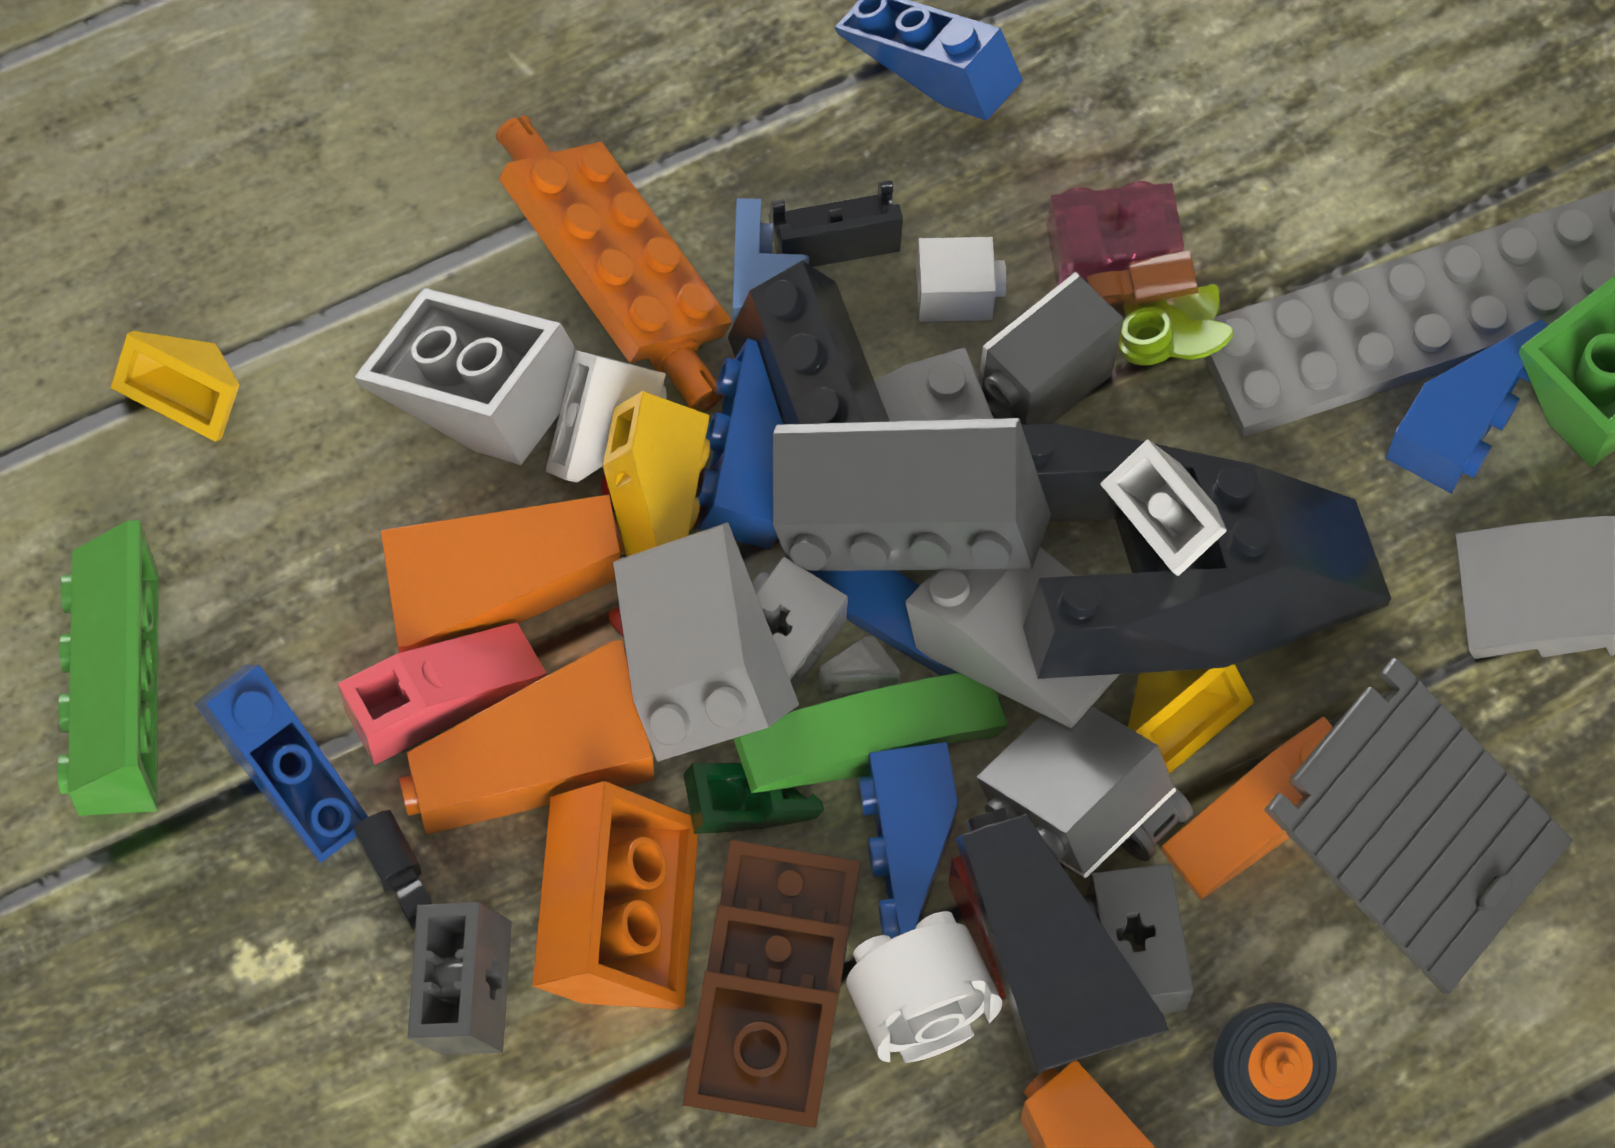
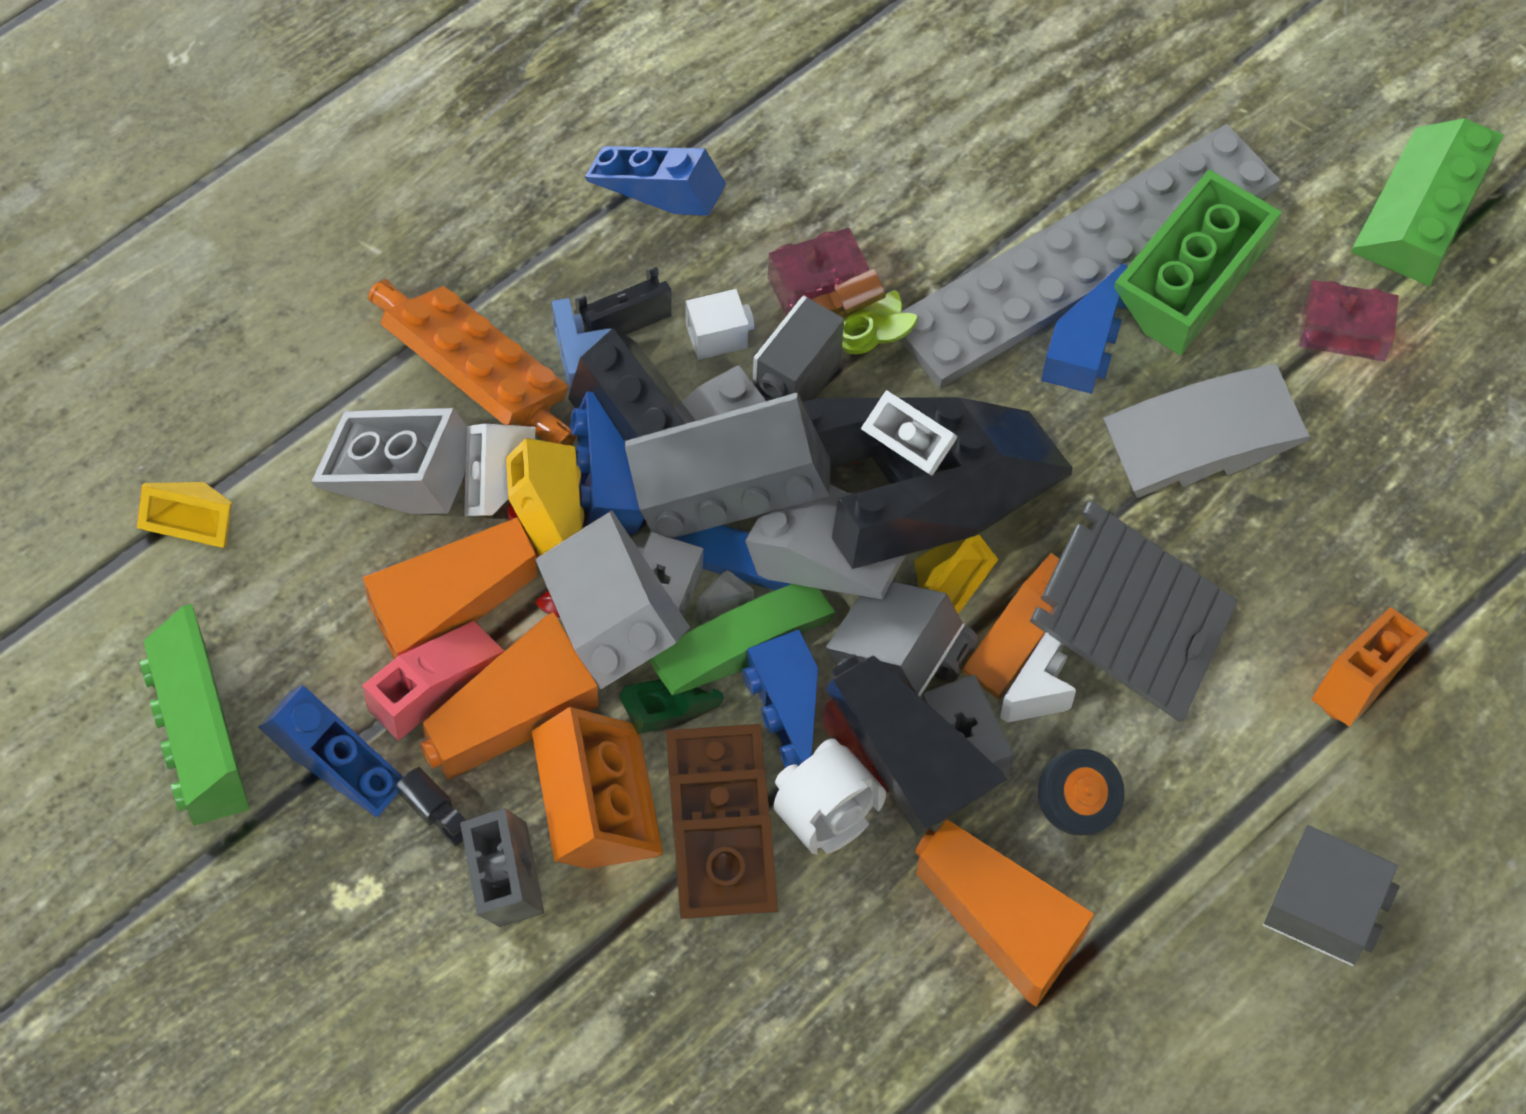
camera: 15 degrees left, 5 degrees down
none -> white slope [1000,633,1076,723]

